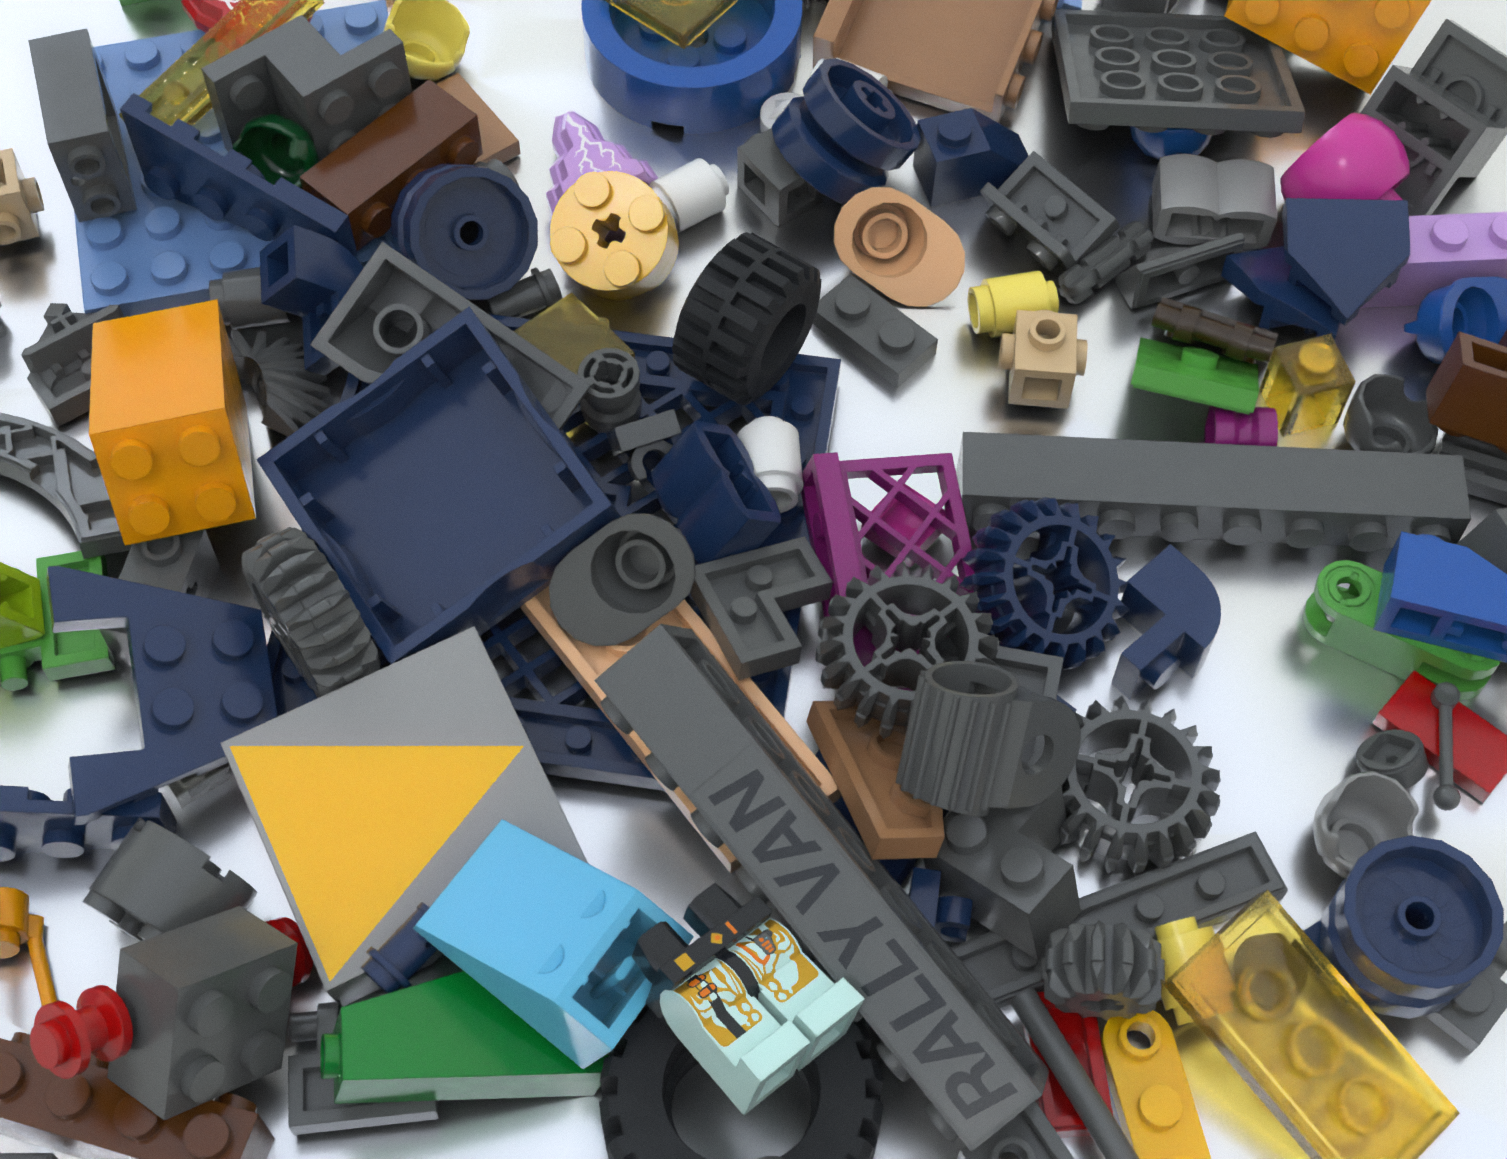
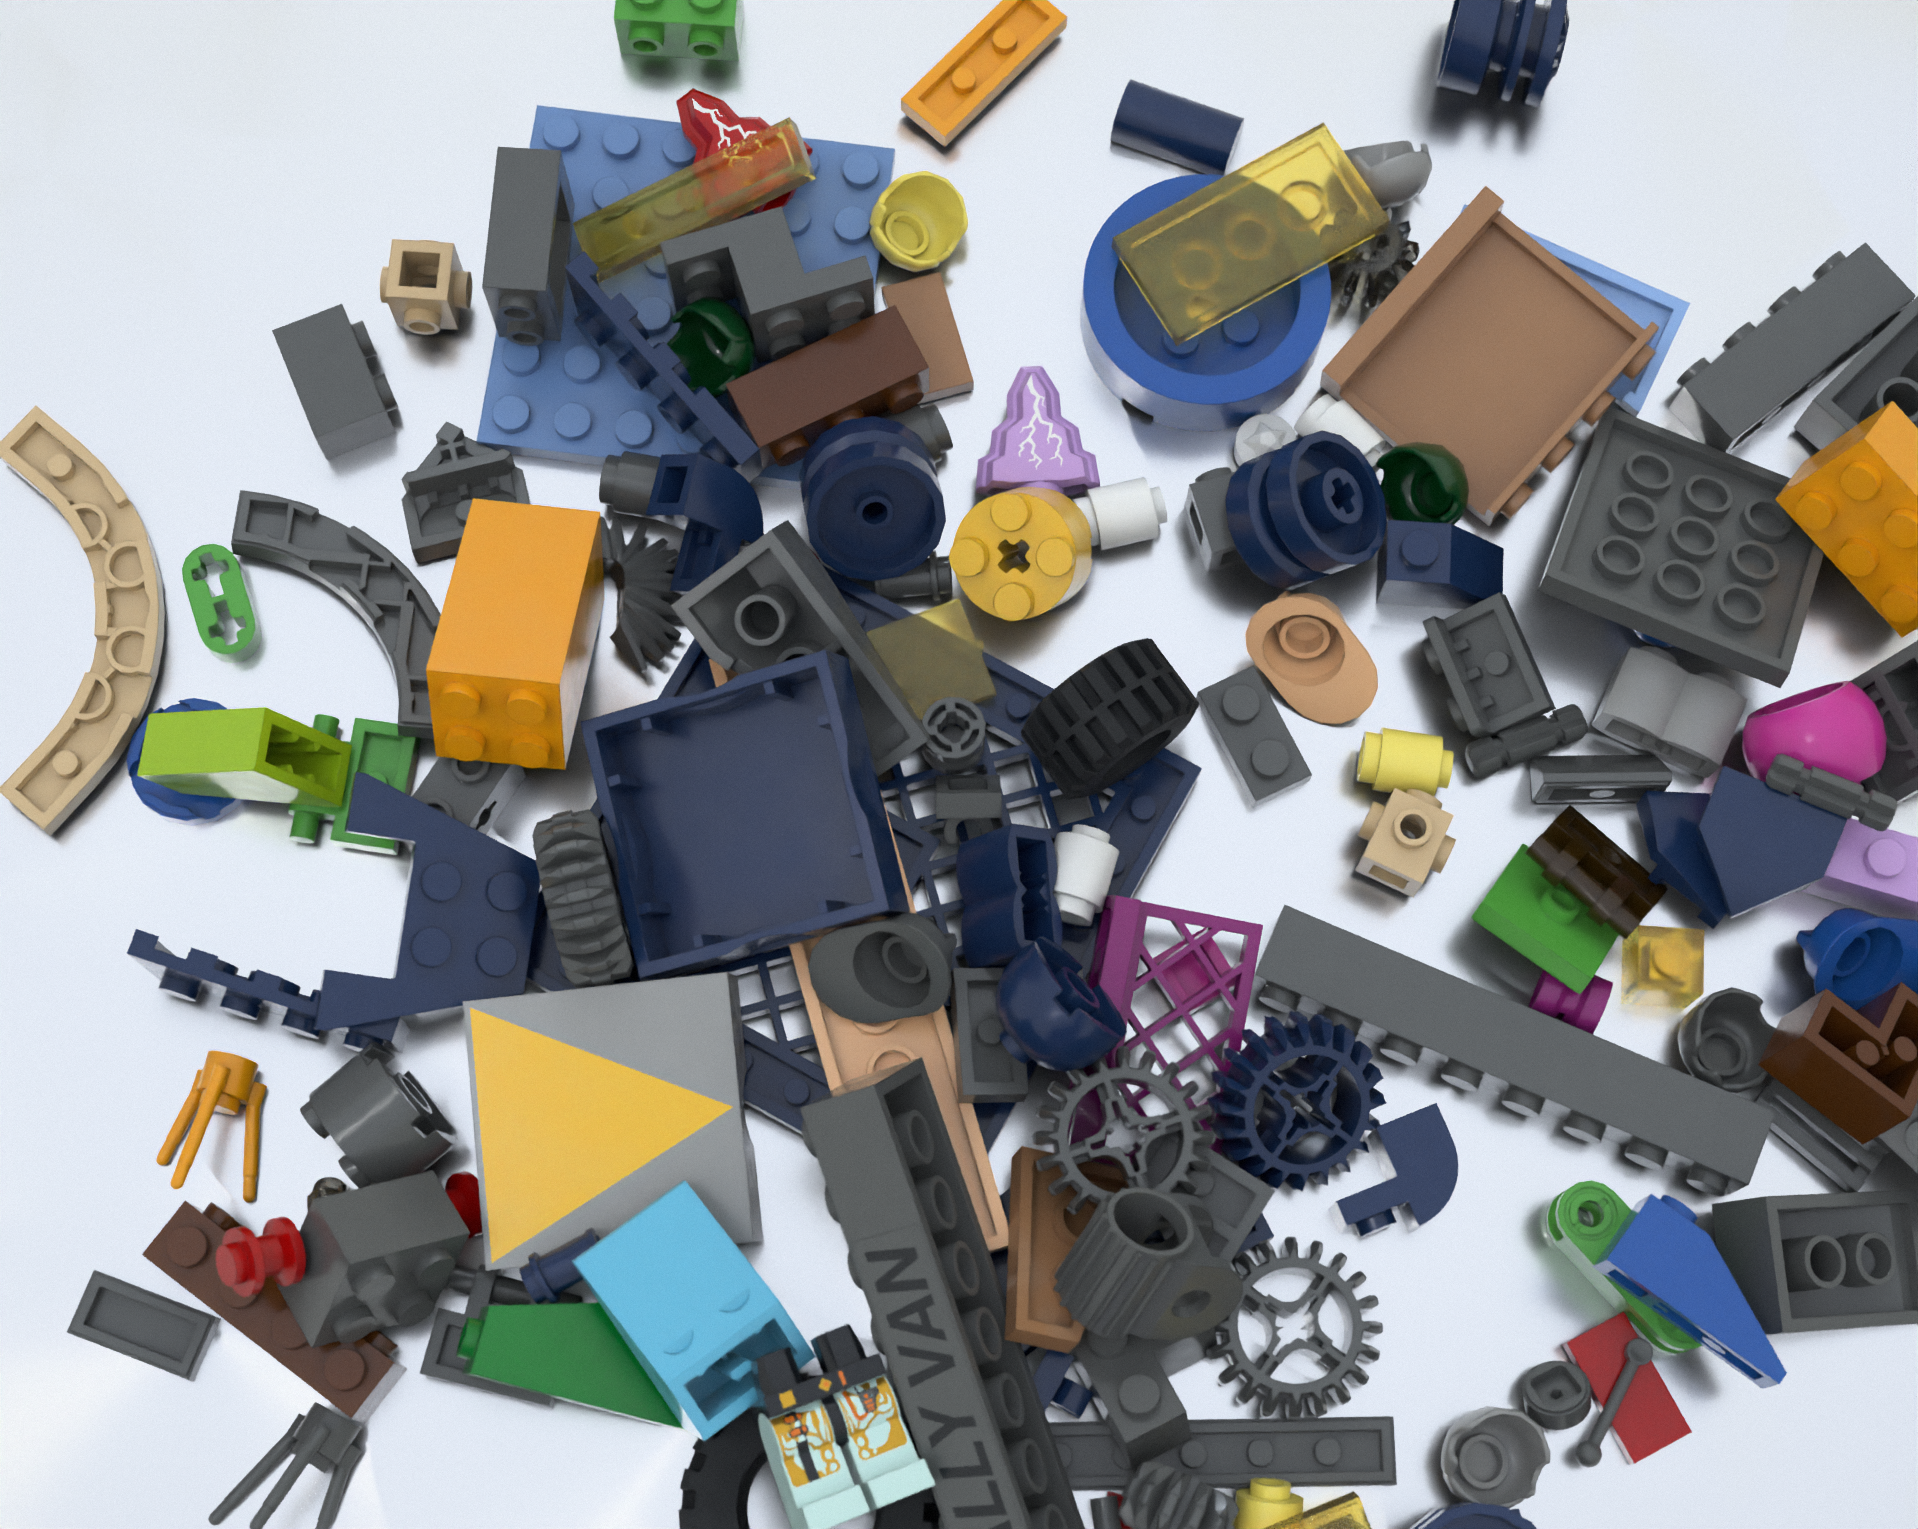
camera: 20 degrees right, 15 degrees up
none -> dark blue cylinder [996,936,1127,1072]
none -> dark green hair [1376,442,1469,525]
none -> dark grey axle [1765,754,1898,831]

